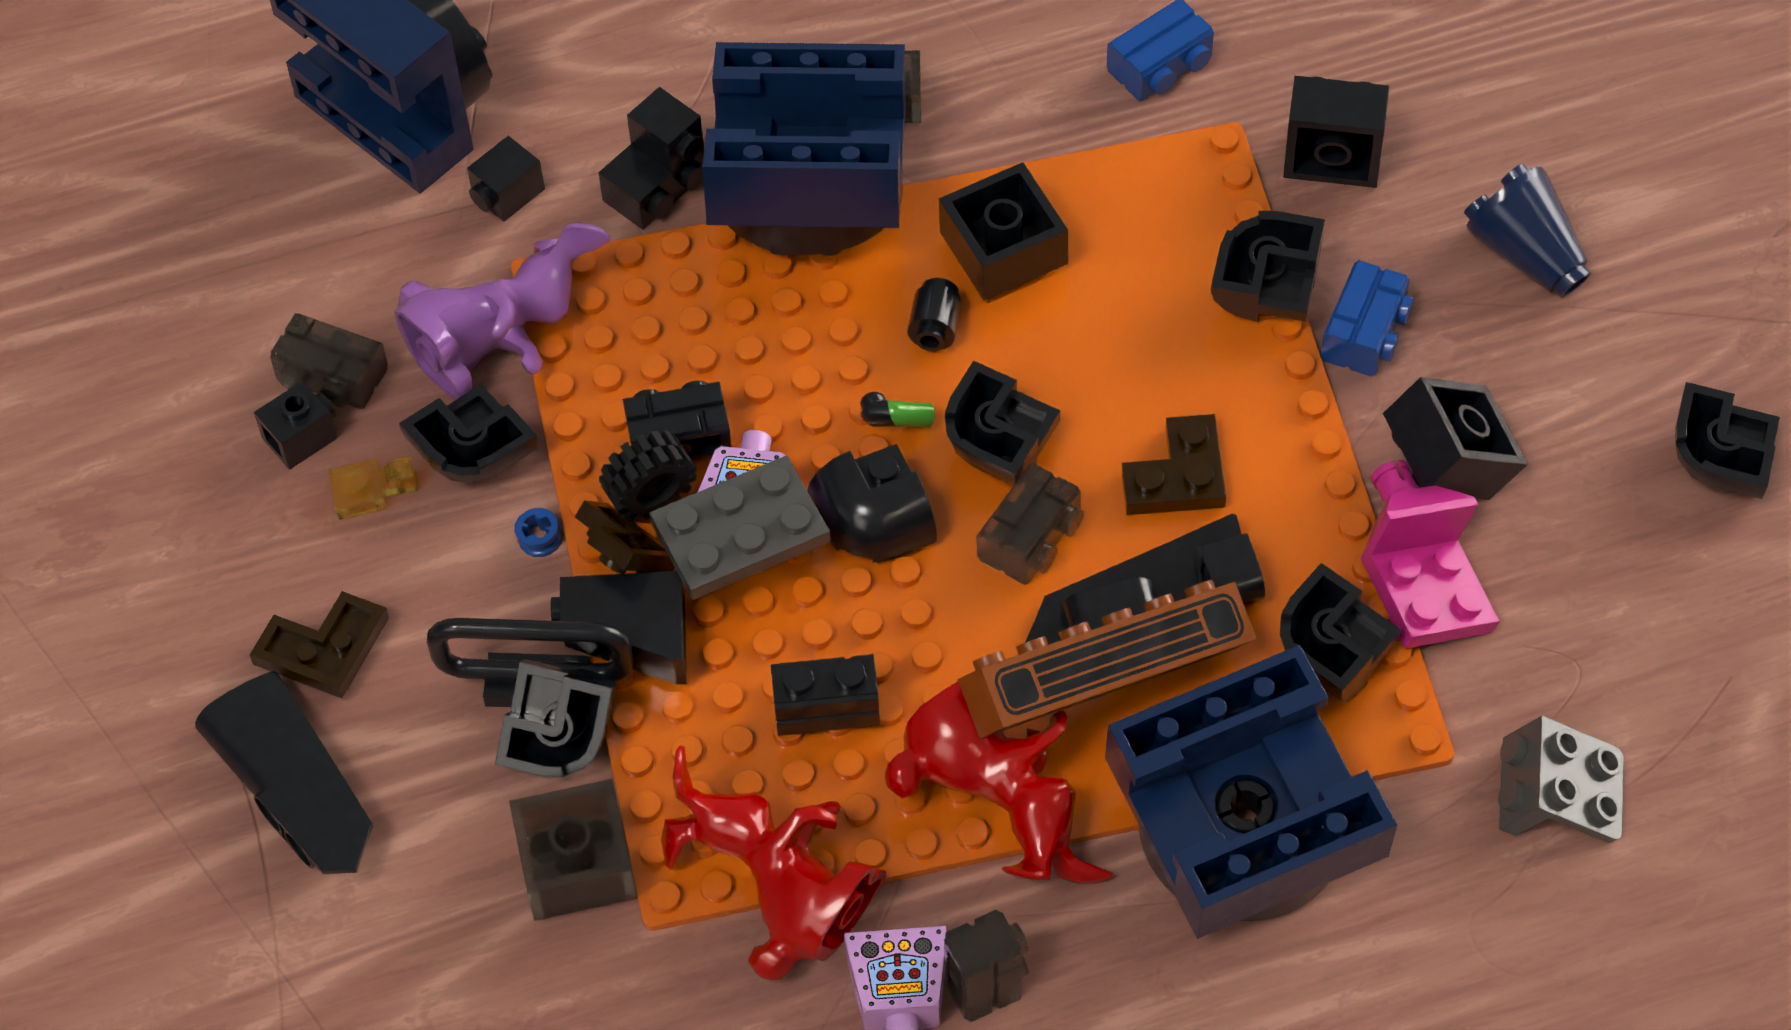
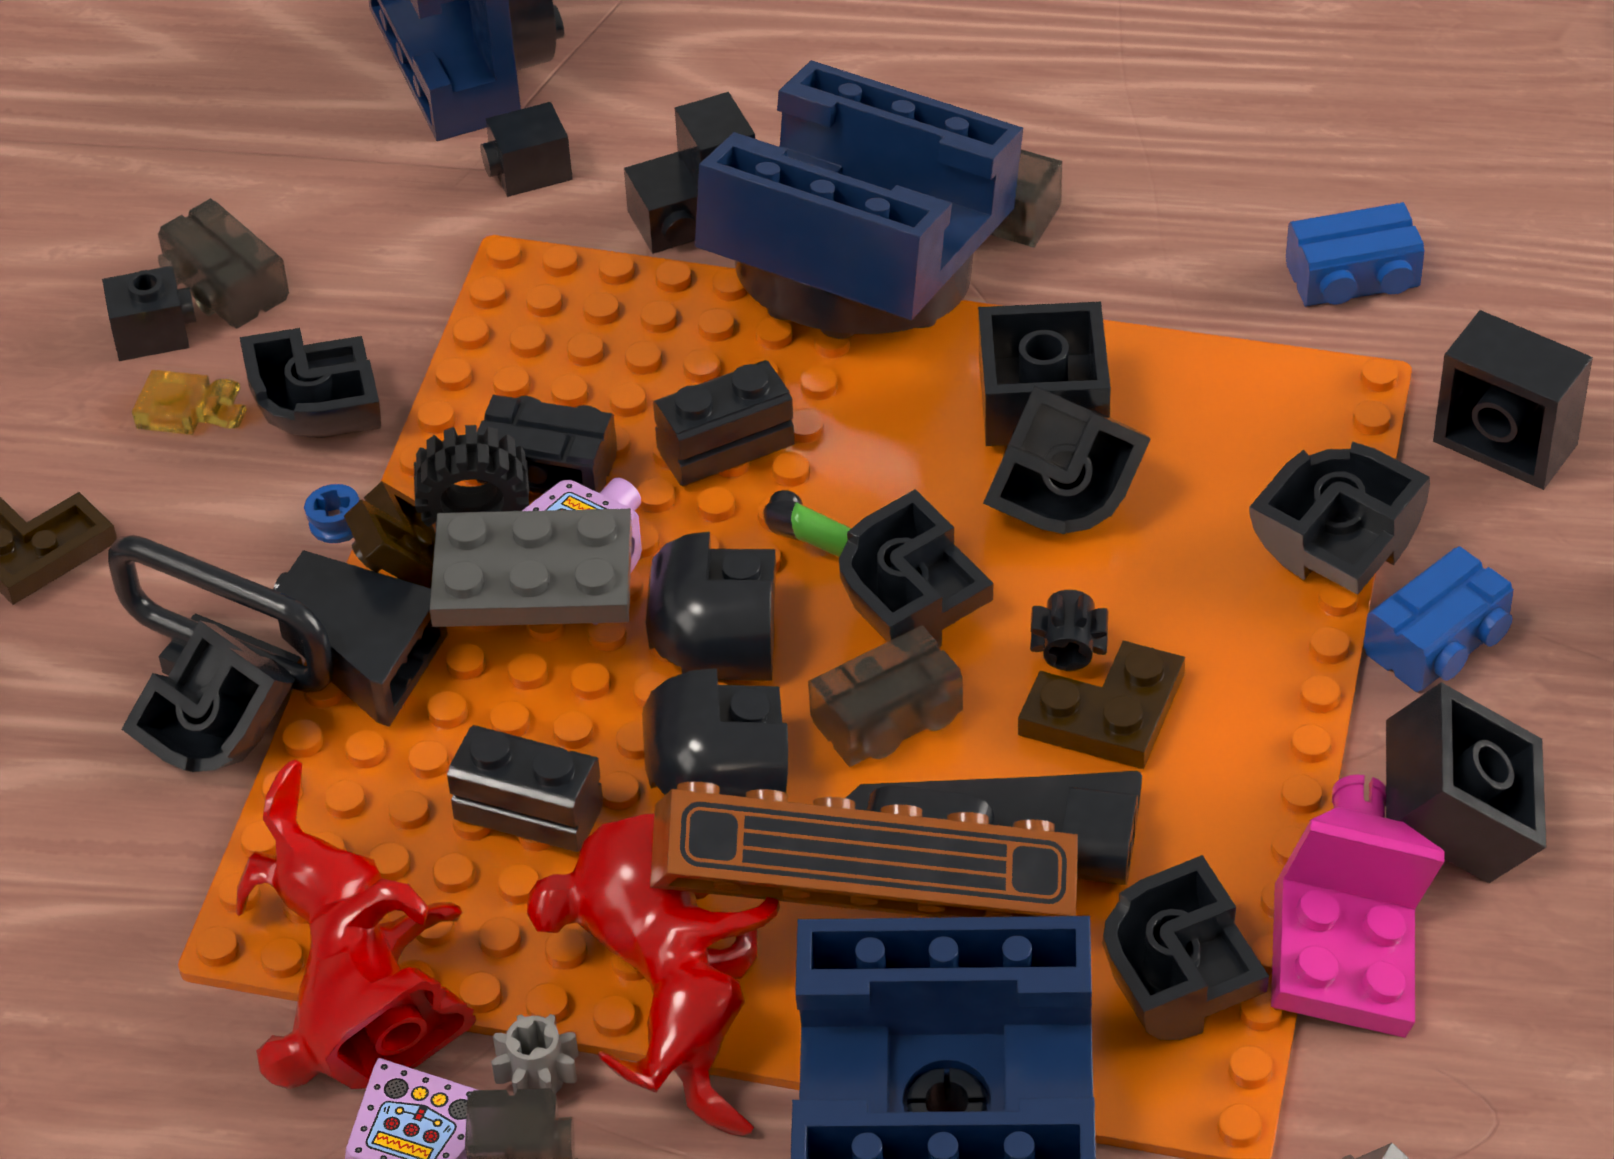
camera: 25 degrees right, 10 degrees down
medium lavender animal [394,223,611,401] -> none
clear smoke brick [509,779,637,921] -> none
black brick [907,278,962,351] -> none
none -> light grey gear [491,1014,579,1103]
none -> black brick [642,668,788,797]
none -> black brick [653,360,795,486]
none -> black brick [983,385,1151,534]
none -> black gear [1030,590,1109,671]

